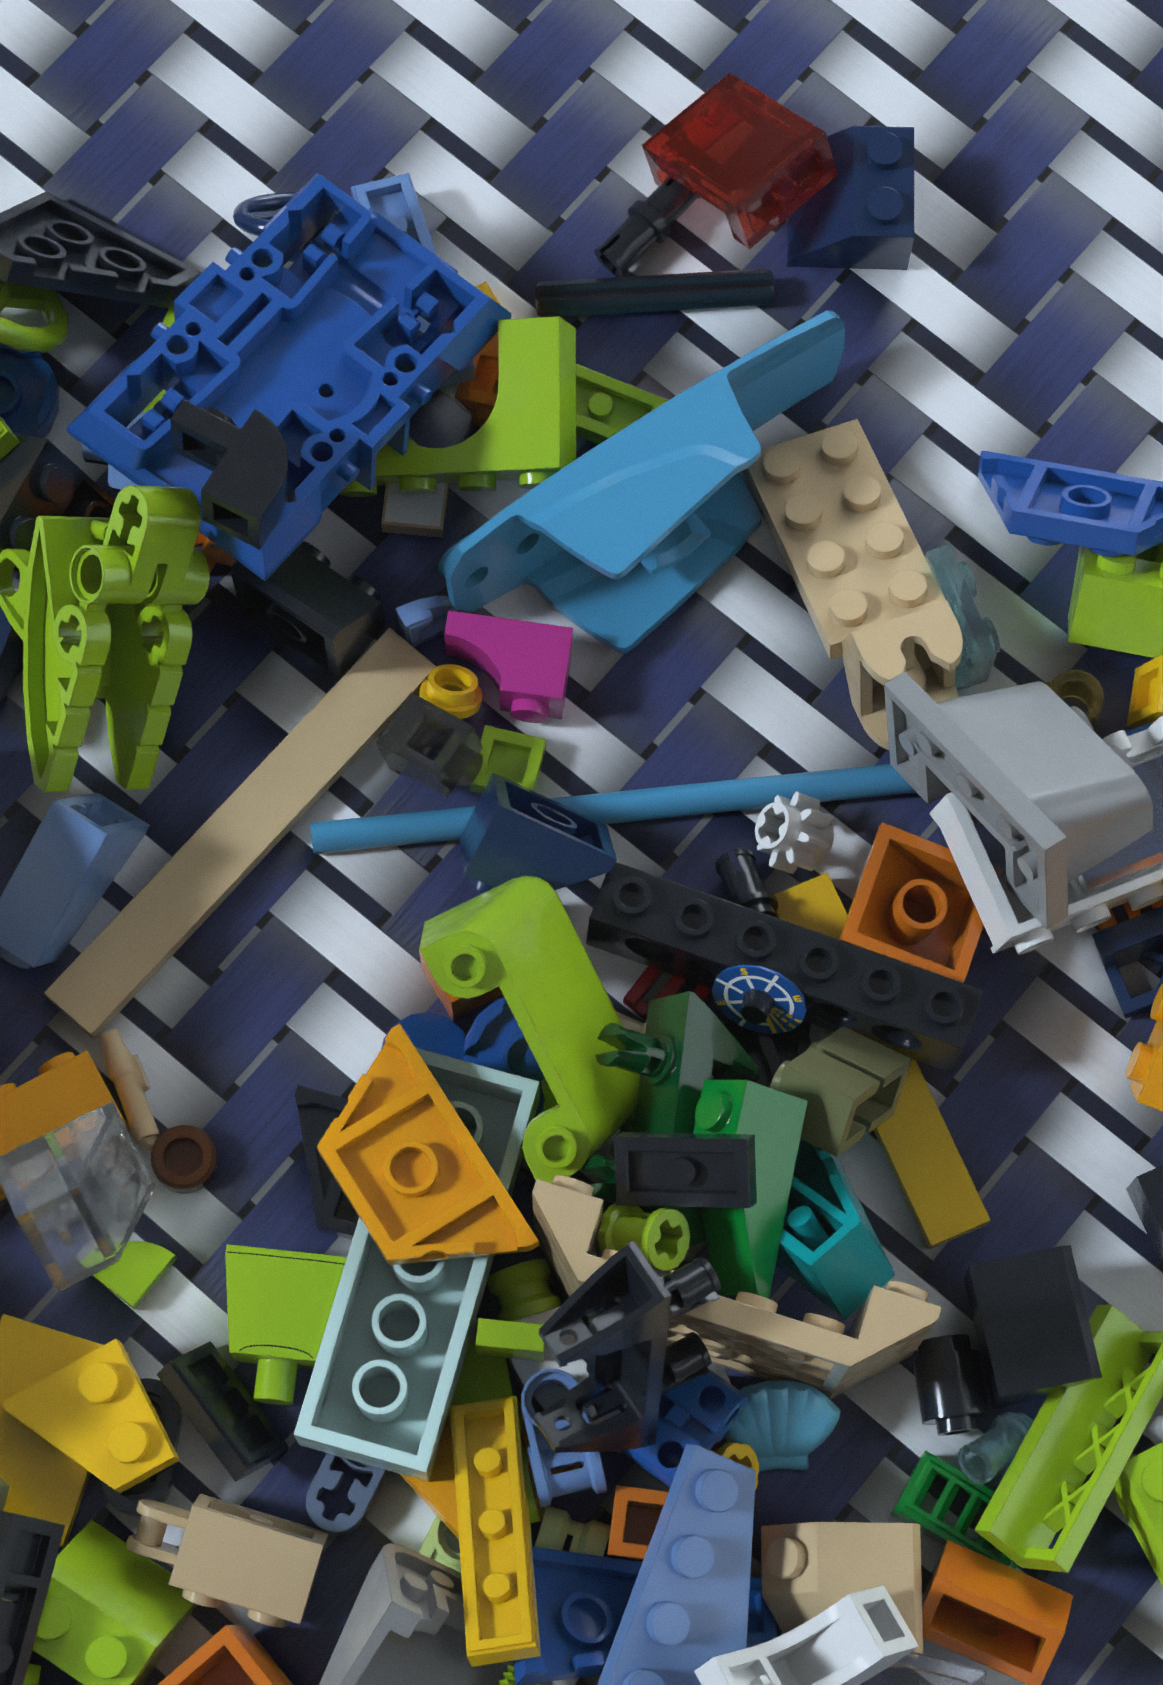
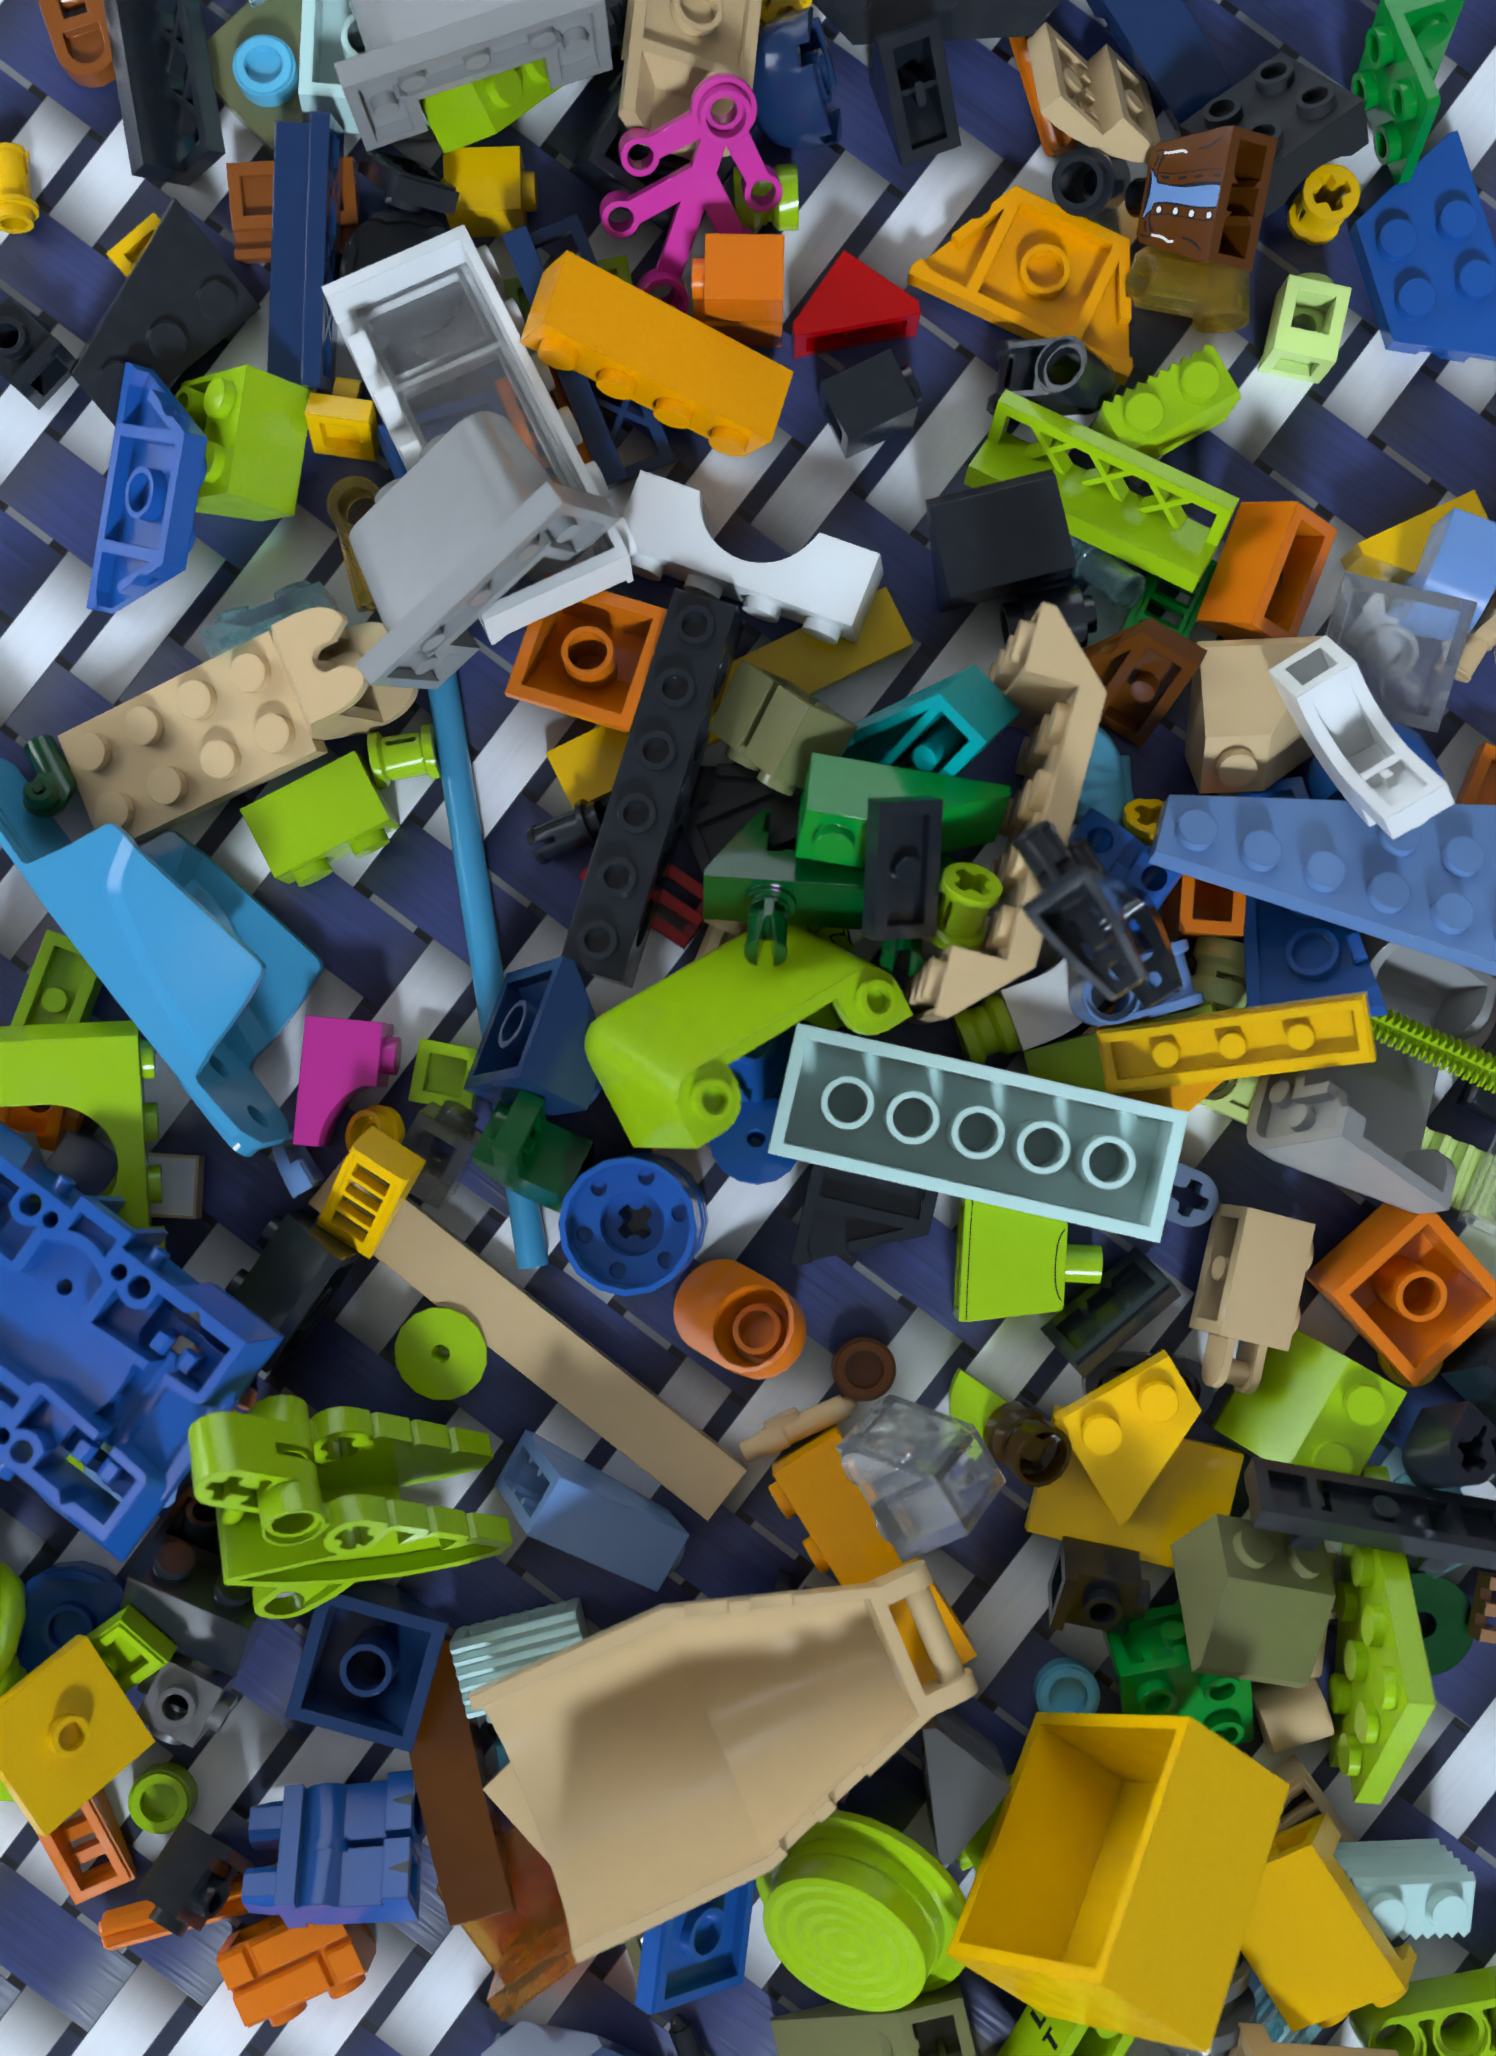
camera: 85 degrees left, 15 degrees up
black brick [170,399,288,550] -> none
light orange wing [317,1024,539,1265] -> none
lime tile [475,1318,545,1362] -> none
blue piece [711,964,807,1034] -> none
white gear [755,792,834,874] -> none
none -> dark green arm [22,735,77,818]
none -> lime brick [240,750,400,887]
none -> yellow slope [316,1126,427,1259]
none -> lime bush [367,724,442,790]
none -> lime piece [395,1307,487,1400]
none -> dark green brick [471,1089,594,1213]
none -> blue wheel [558,1152,709,1296]
none -> white arch [622,470,884,644]
none -> orange cap [673,1259,807,1380]
none -> dark brown wheel [983,1401,1072,1488]
none -> reddish brown wing [1082,617,1207,748]

